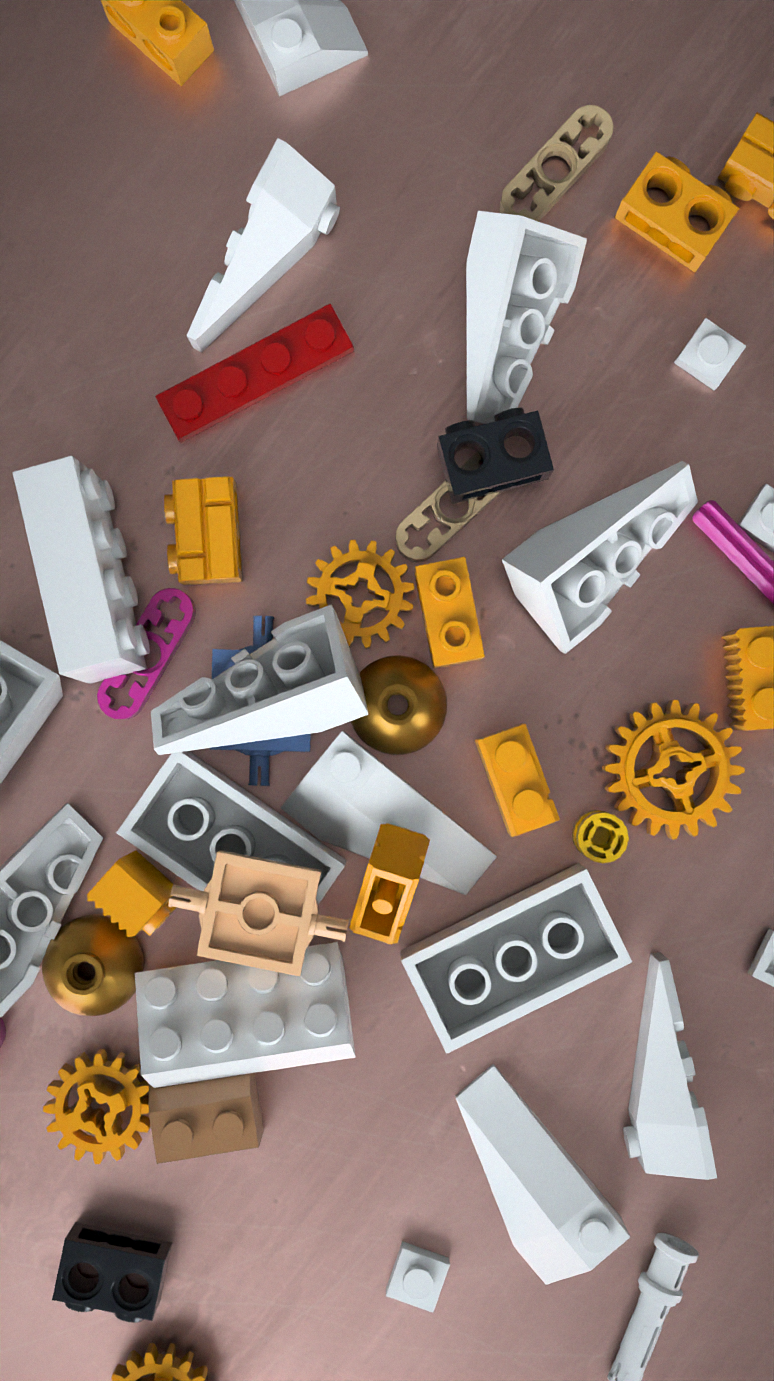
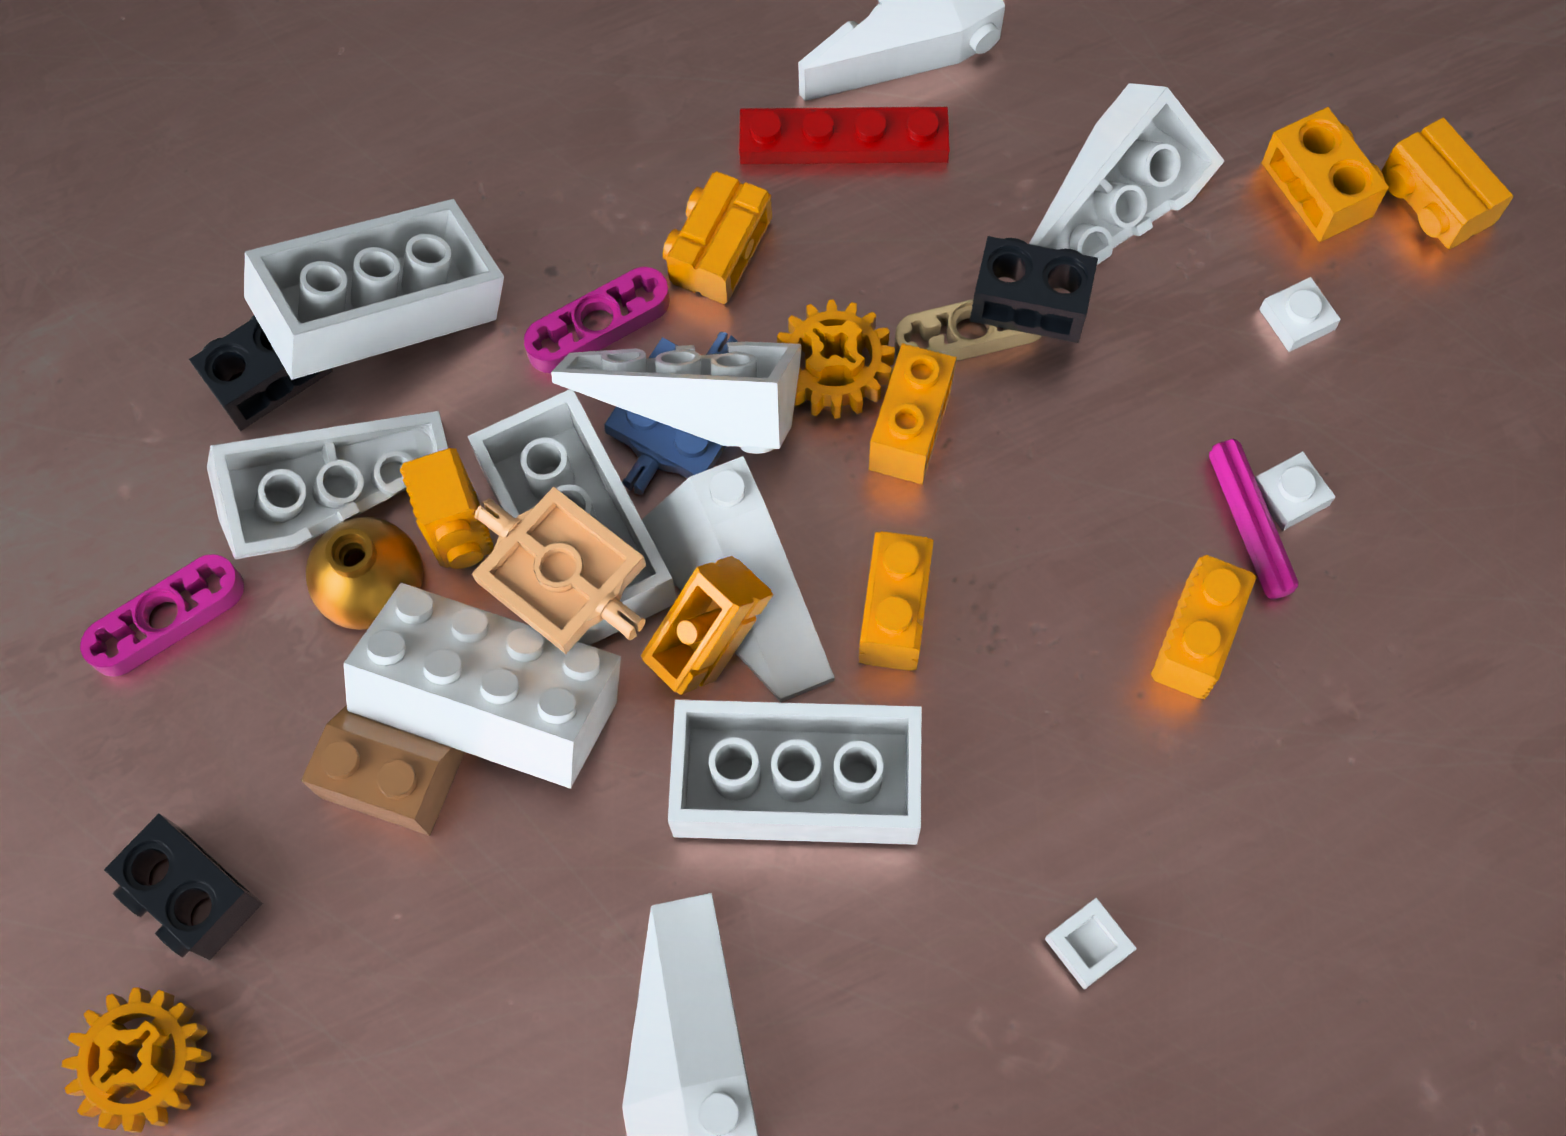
camera: 30 degrees right, 20 degrees down
white brick [12,456,150,684] -> none
light orange gear [43,1049,151,1164] -> none
pearl gold piece [350,655,447,755] -> none
white plate [386,1241,450,1313] -> none
tan beam [500,105,613,222] -> none
white wedge [502,461,698,654] -> none
yellow wheel [572,810,629,864] -> none
light orange gear [602,700,745,839] -> none
white wedge [623,952,717,1180] -> none

